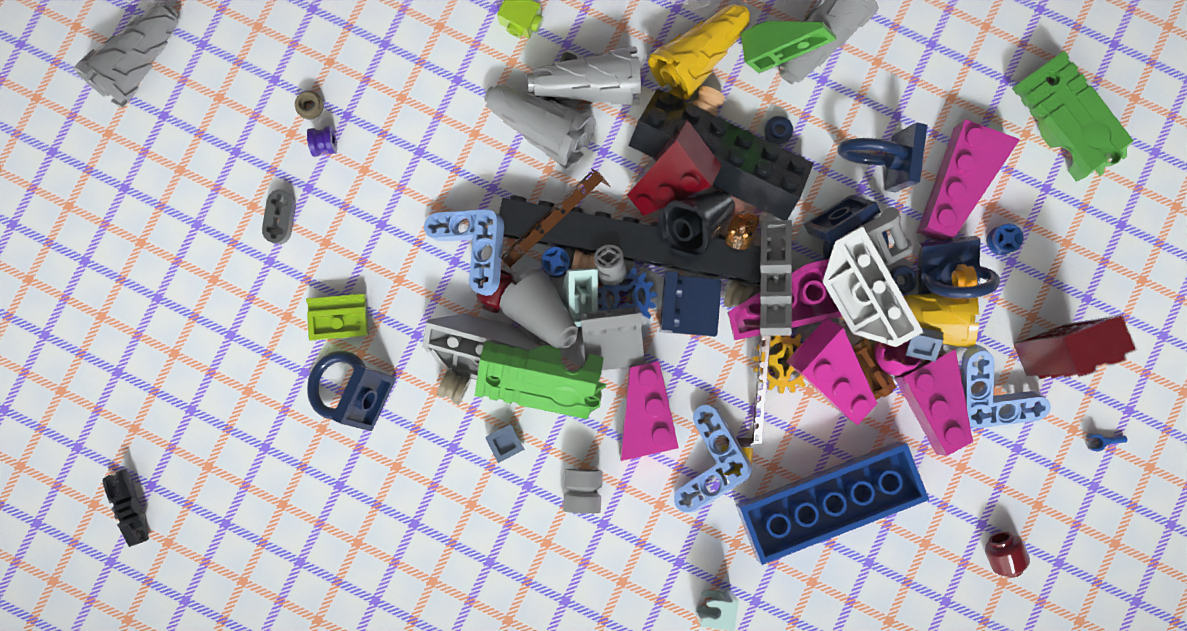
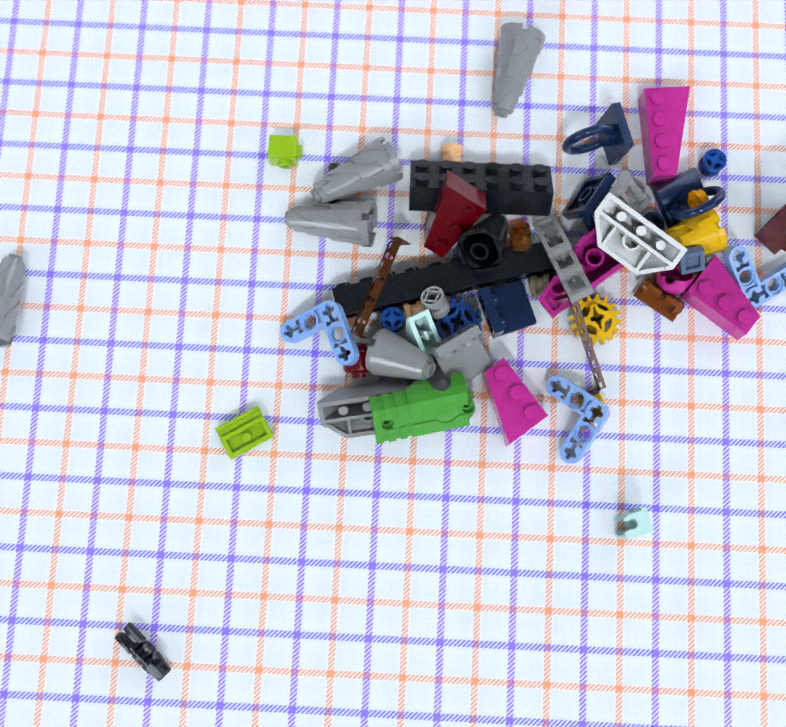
camera: 25 degrees left, 5 degrees down
dark grey beam [262,189,296,245] -> none
dark tan plate [295,91,324,120] -> none
dark purple wheel [307,126,337,157] -> none
dark blue tile [307,351,396,431] -> none
dark tan wheel [437,369,471,405] -> none
sand blue plate [485,424,525,463] -> none
light grey wheel [563,469,603,514] -> none
yellow cone [648,4,750,101] -> none
blue brick [735,442,930,565] -> none
bright green slope [741,21,837,74] -> none
dark blue plate [764,116,793,145] -> none
dark pink wedge [786,318,877,426] -> none
bright green piece [1012,50,1134,182] -> none

